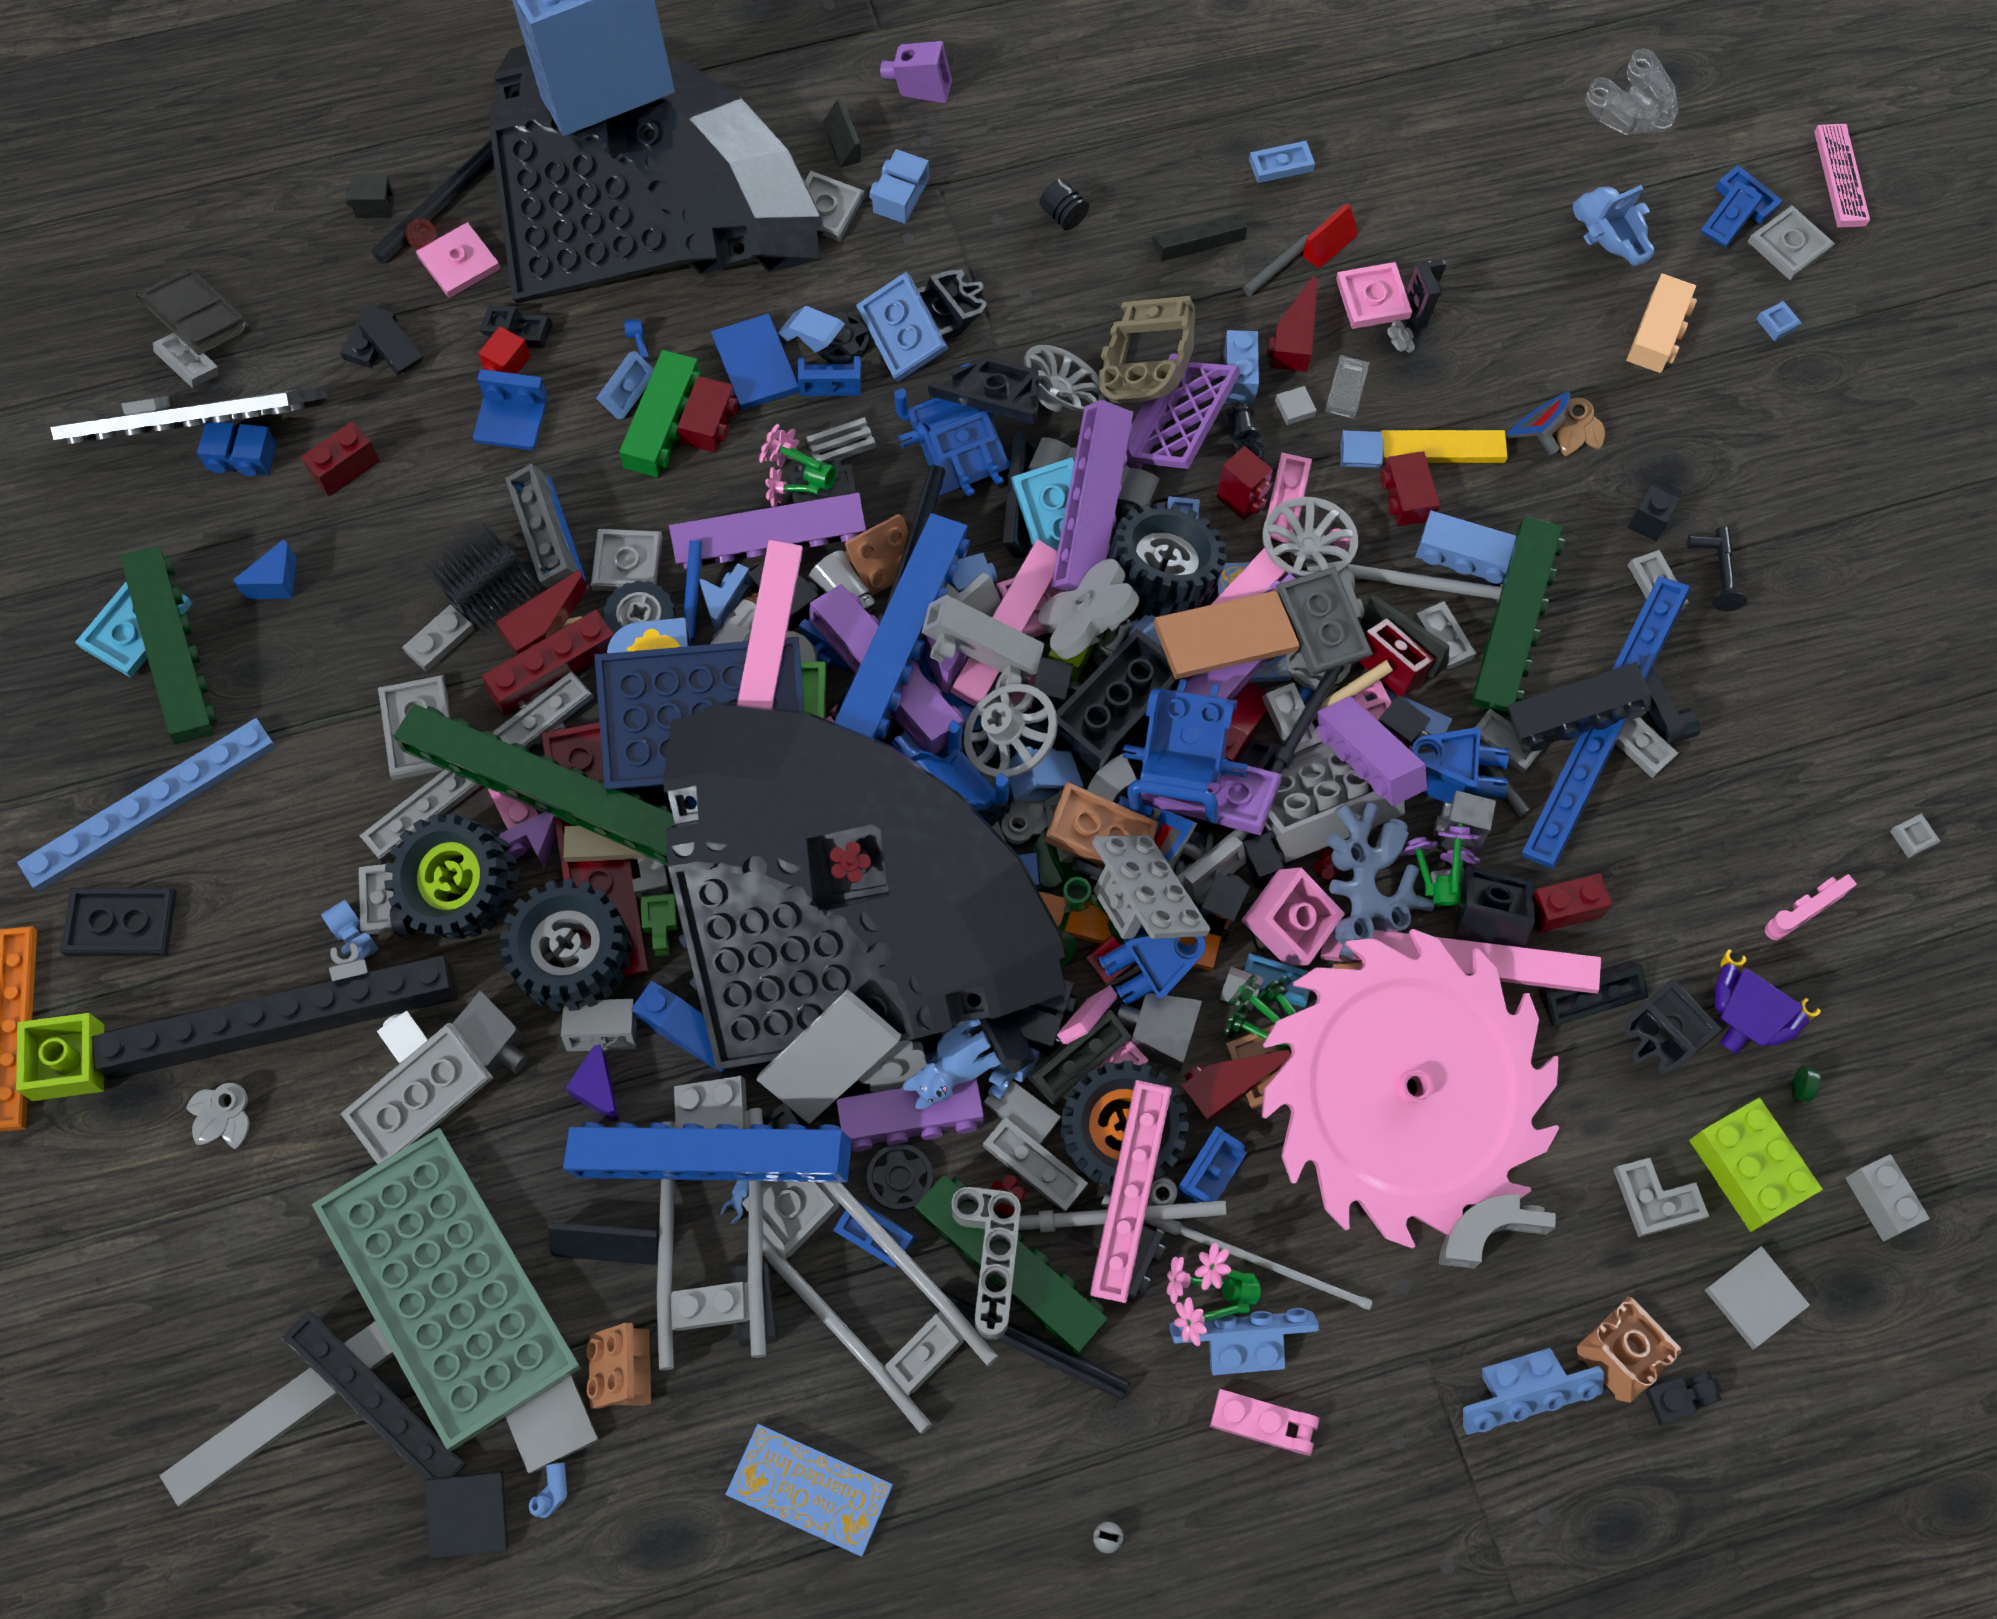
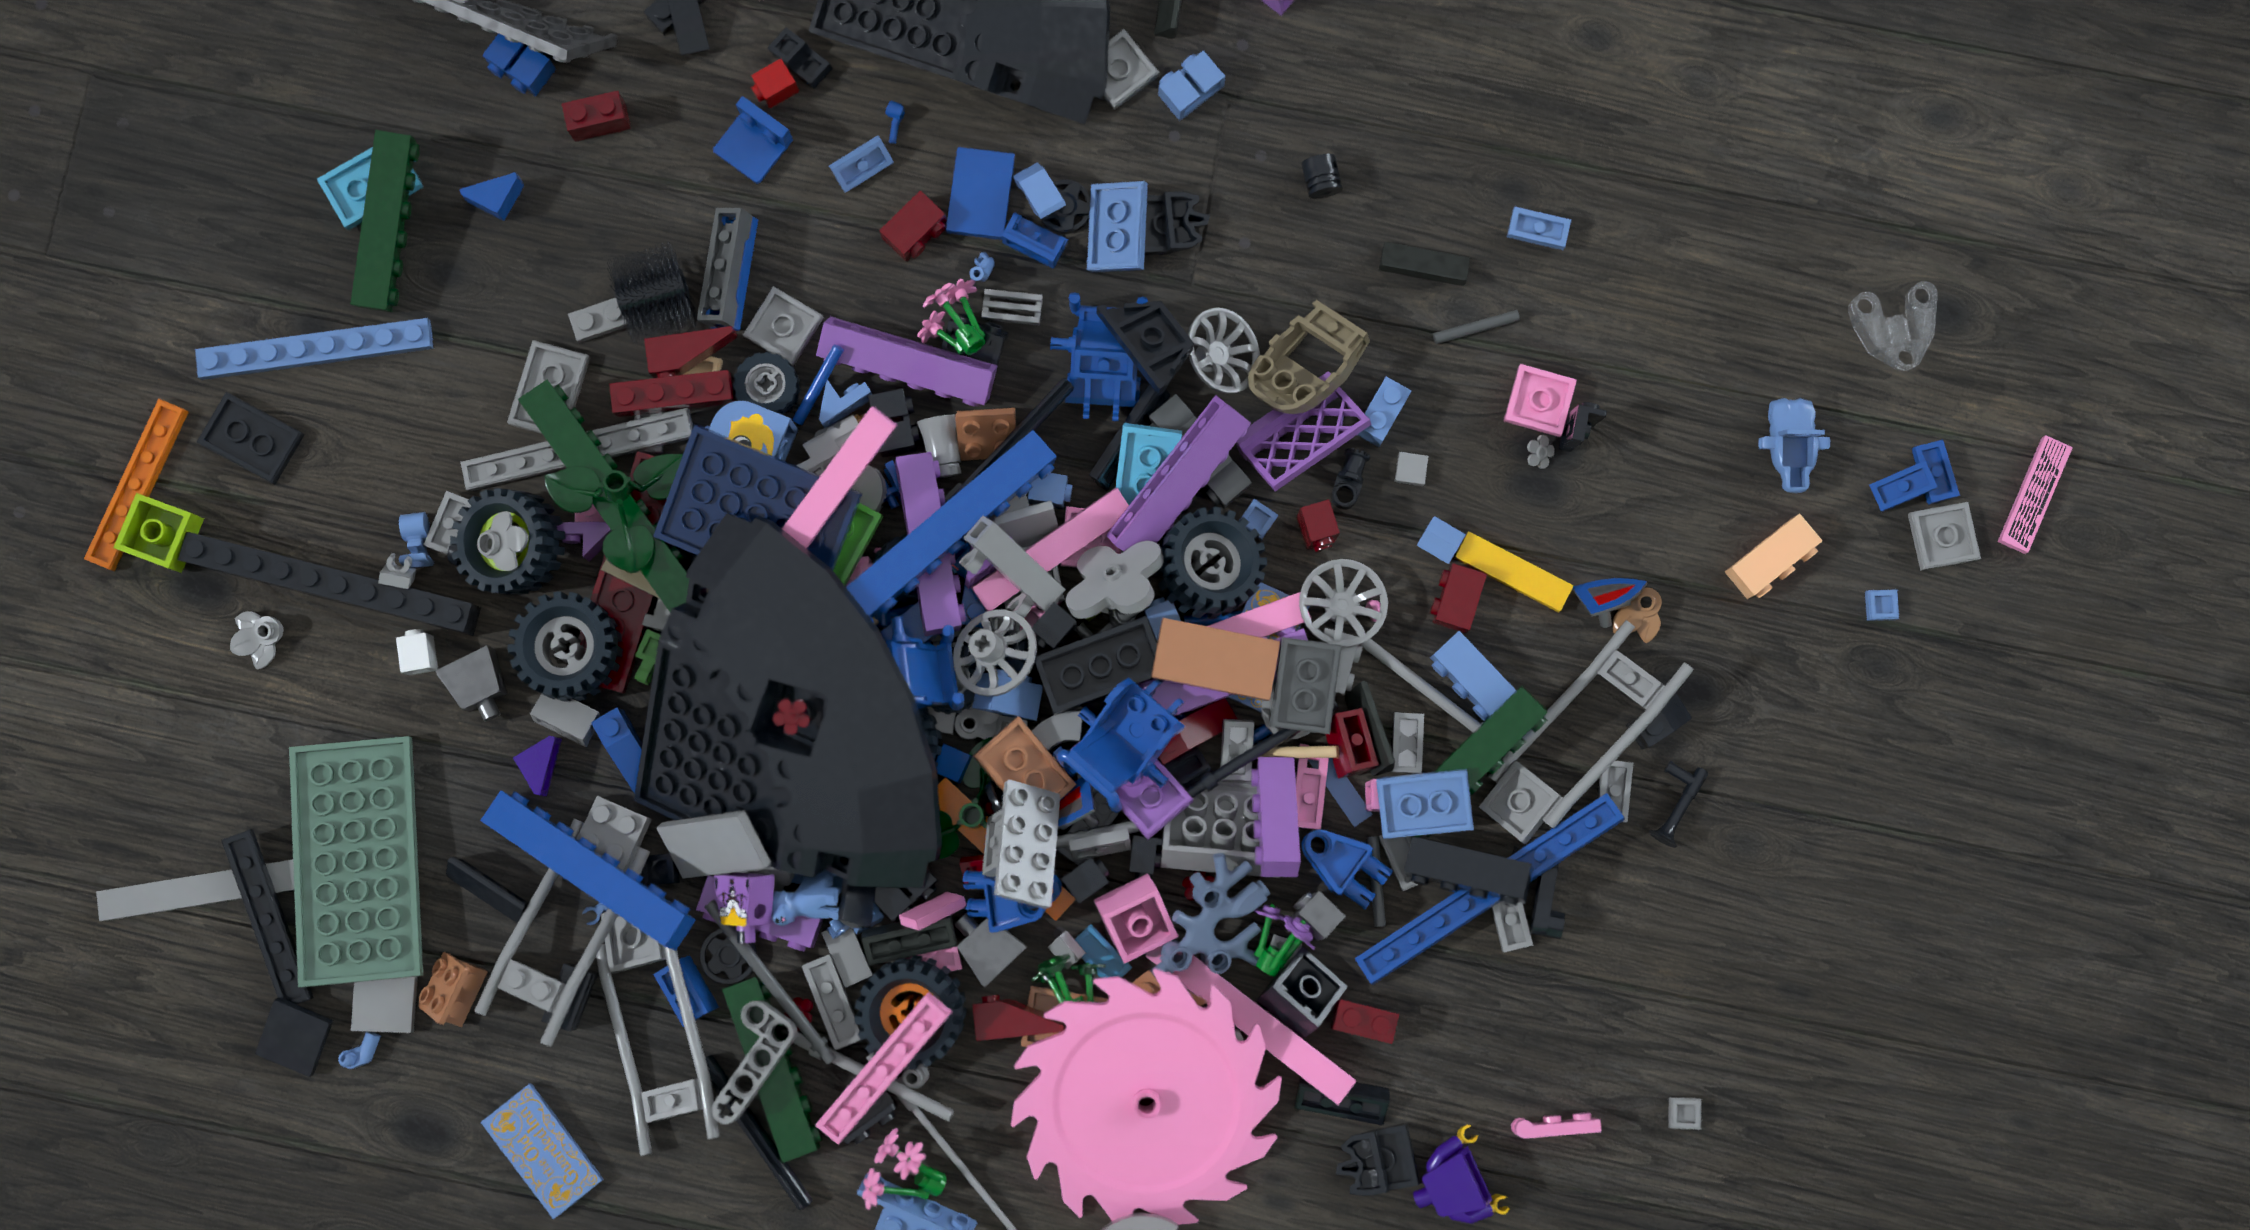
camera: 30 degrees right, 15 degrees up
light grey tile [341,1023,493,1164] -> none
green brick [619,350,703,478] -> none
blue hinge [1178,1126,1247,1203] -> none
bright pink tile [1262,453,1312,543] -> none
dark red slope [1267,277,1318,372] -> none
red slope [1303,204,1358,268] -> none
clear tile [1325,355,1370,419] -> none
black brick [1378,695,1431,750] -> none
none -> light grey plate [477,511,529,571]
none -> dark green plant [544,454,683,573]
none -> dark grey bar [705,900,837,1065]
none -> medium lavender torso [714,872,774,943]
none -> medium blue arm [970,252,995,282]
none -> bright pink slope [1365,779,1380,812]
none -> medium blue tile [1376,769,1474,839]
none -> light grey plate [1479,620,1694,845]

